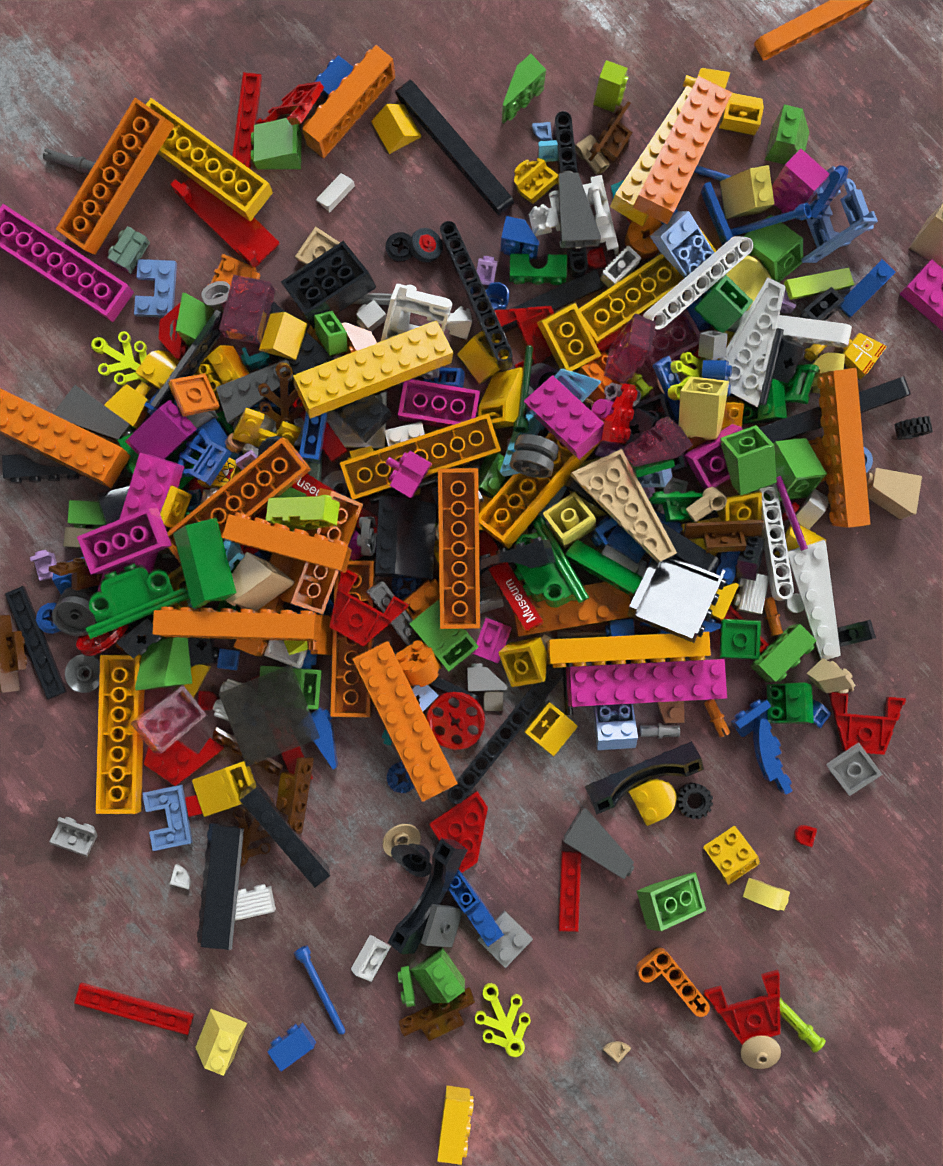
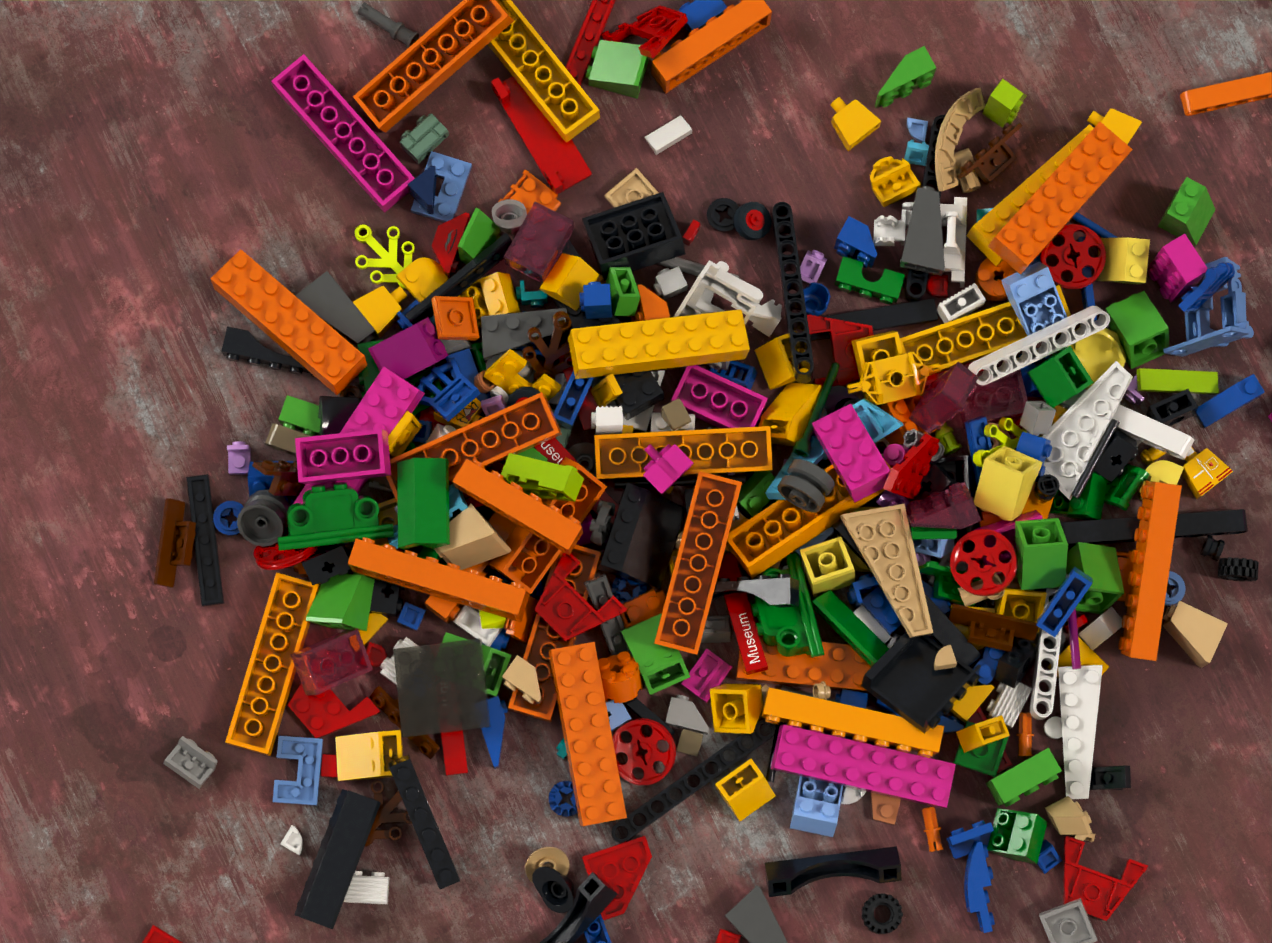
camera: 15 degrees right, 5 degrees down
dark grey dish [65,654,100,693] -> none
reddish brown bracket [276,757,314,834] -> none
yellow slope [371,104,421,154] -> none
black beam [395,79,514,216] -> none
yellow slope [629,778,677,826] -> none
light grey pin [640,723,680,739] -> none
yellow slope [719,93,764,135] -> none
blue piece [730,202,812,236] -> none
none -> dark blue slope [408,166,437,214]
none -> tan slope [502,655,541,704]
none -> blue brick [579,282,612,319]
none -> yellow tile [591,374,623,408]
none -> white brick [591,406,623,434]
none -> dark tan slope [661,398,691,431]
none -> red tile [683,219,700,246]
none -> tan plate [813,681,831,700]
none -> yellow torso [830,97,881,151]
none -> white tile [840,786,866,805]
none -> yellow plate [847,351,941,405]
none -> tan tile [934,645,957,670]
none -> tan tile [935,88,985,191]
none -> red wedge [950,529,1018,596]
none -> yellow slope [956,715,1010,753]
none -> black wheel [1034,474,1059,501]
none -> blue brick [1036,566,1093,637]
none -> red wedge [1040,224,1106,289]
none -> black wheel [1200,535,1225,561]

